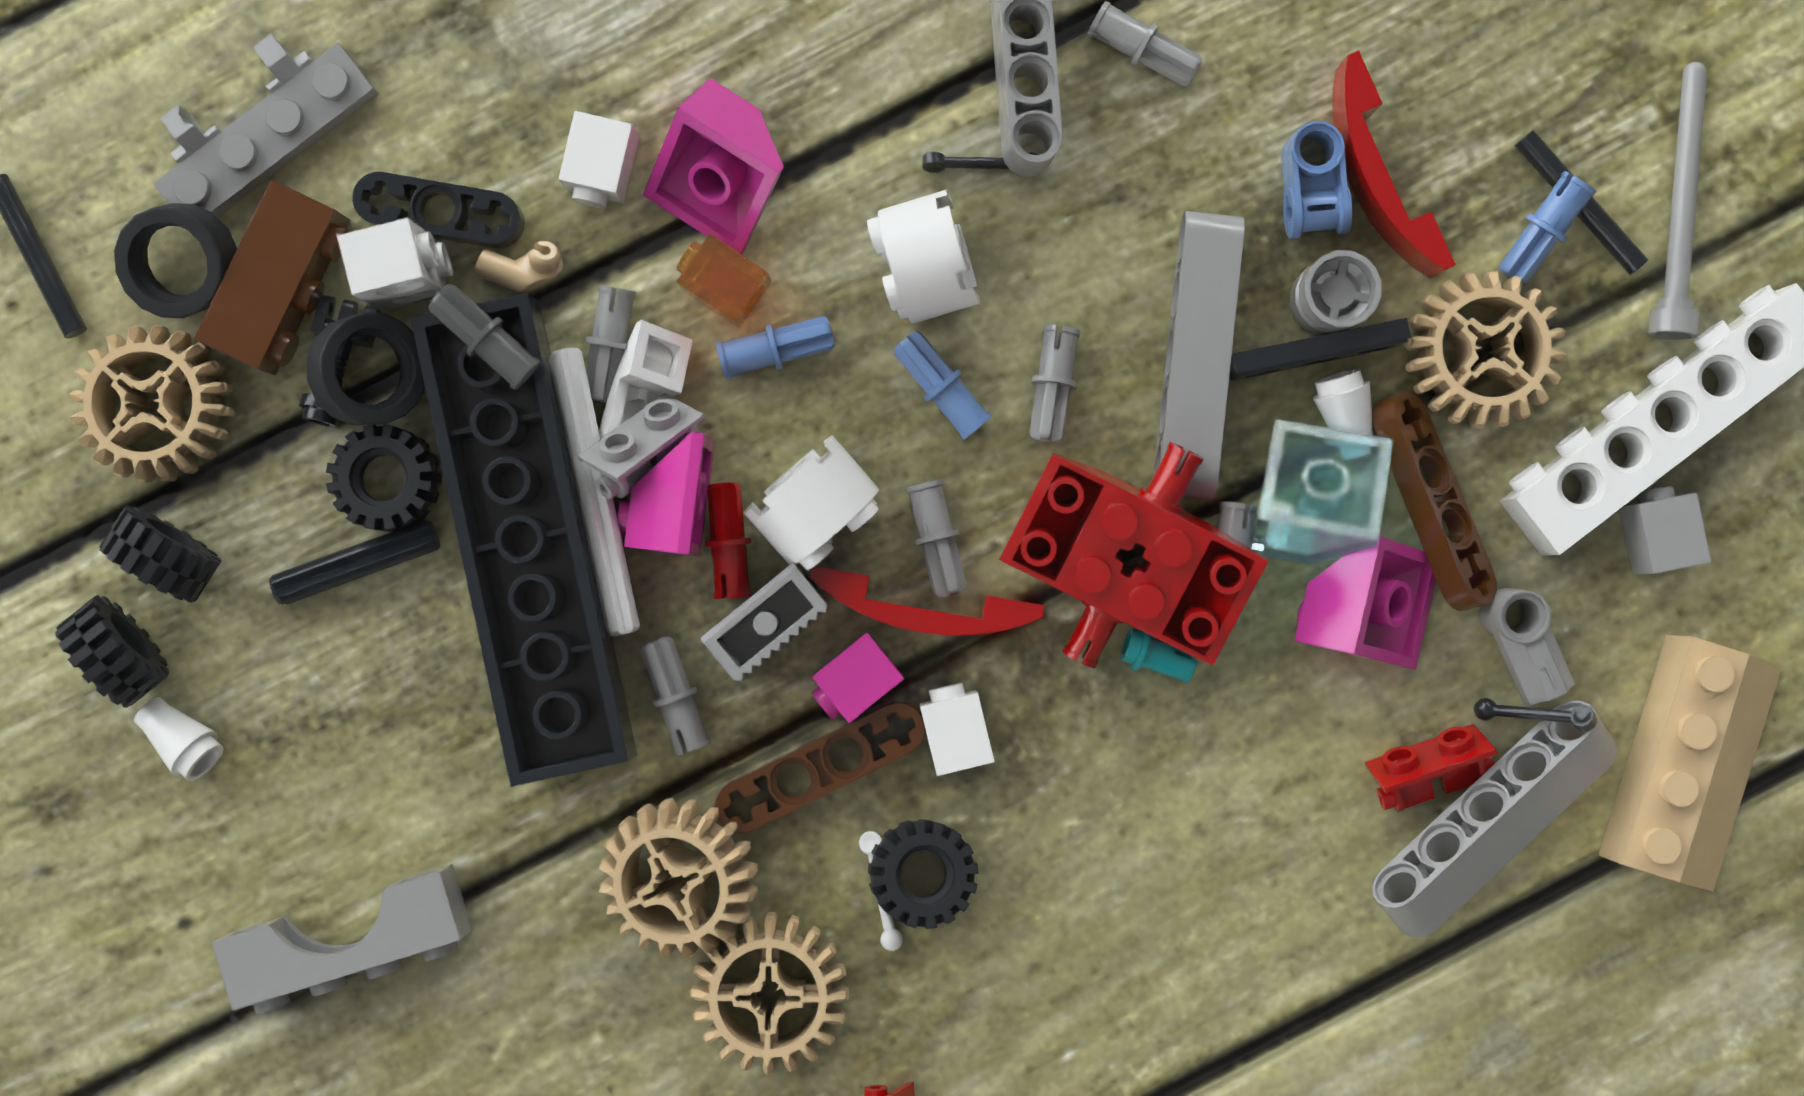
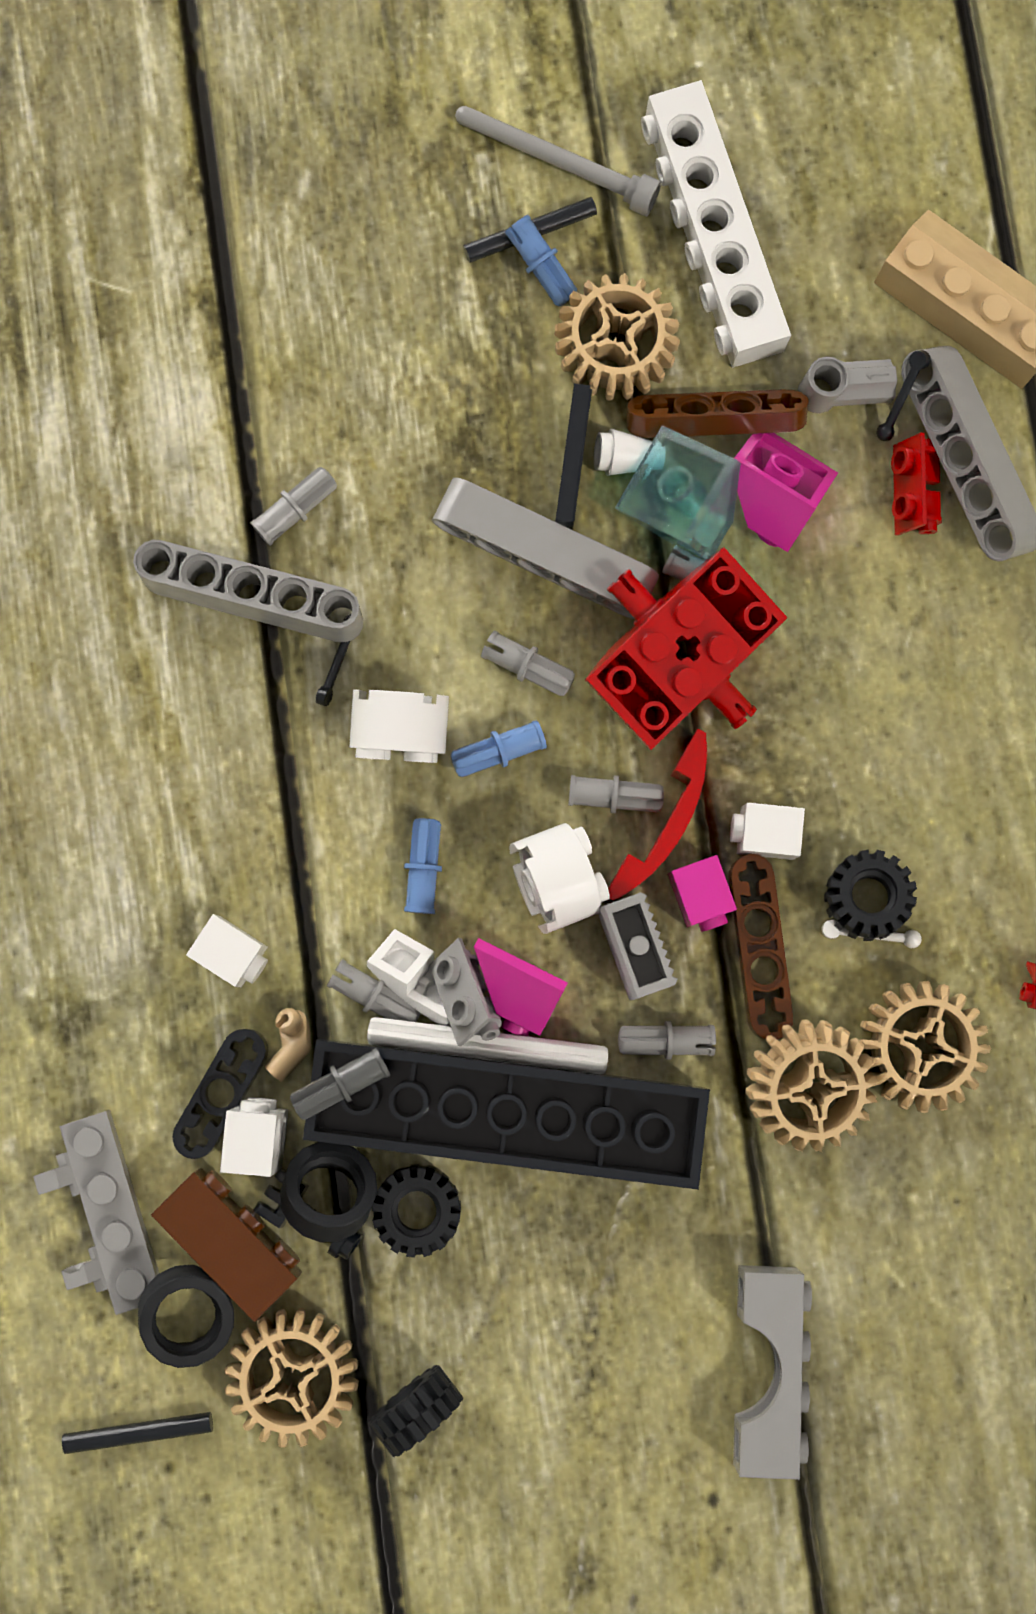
camera: 75 degrees left, 5 degrees down
black tyre [55,595,169,708] -> none
white cone [134,697,223,781] -> none
black axle [269,520,440,605] -> none
dark pink slope [643,78,784,257] -> none
clear orange brick [676,233,772,329] -> none
red axle [705,482,752,599] -> none
teal pin [1120,627,1198,684] -> none
medium blue piece [1281,121,1352,239] -> none
light grey wheel [1289,250,1381,336] -> none
red slope [1332,50,1456,279] -> none
light grey brick [1619,485,1711,574] -> none

